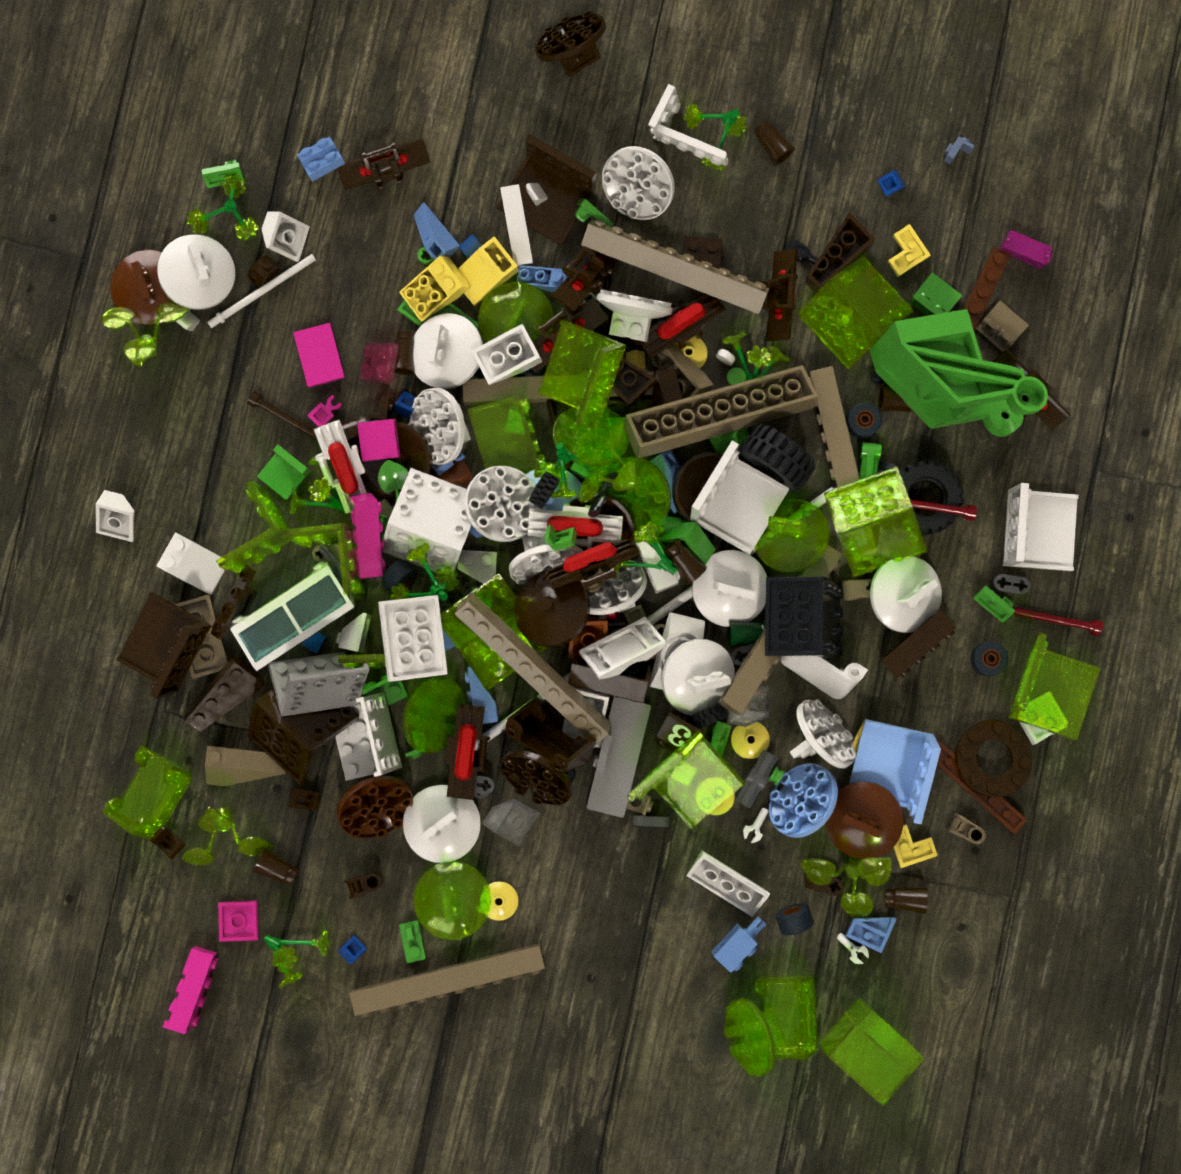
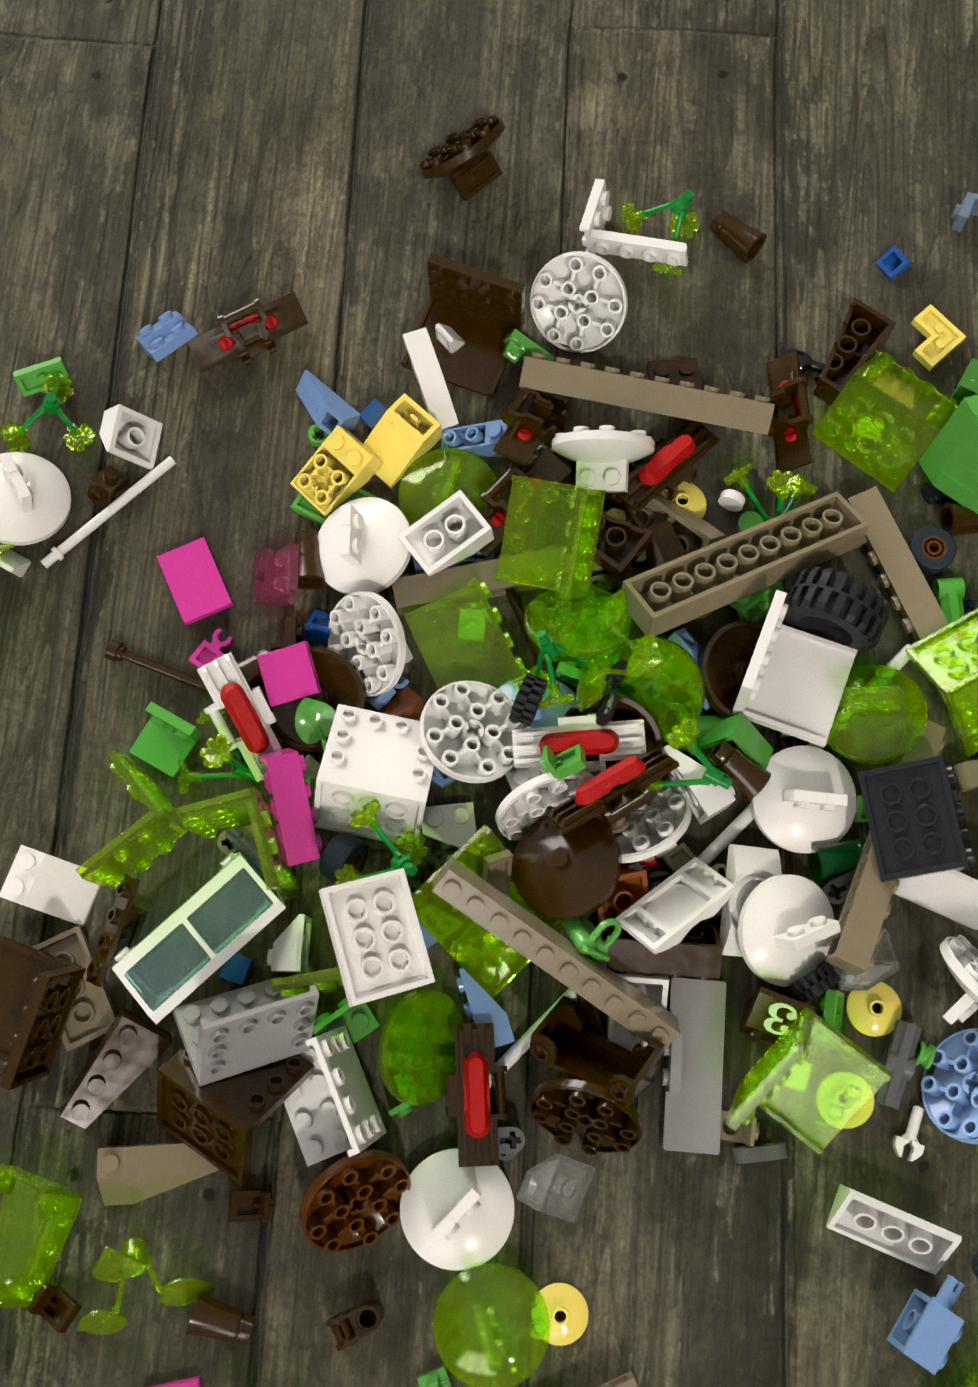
camera: 10 degrees left, 10 degrees down
none -> dark tan tile [482,849,513,896]
none -> bright green piece [562,918,622,962]

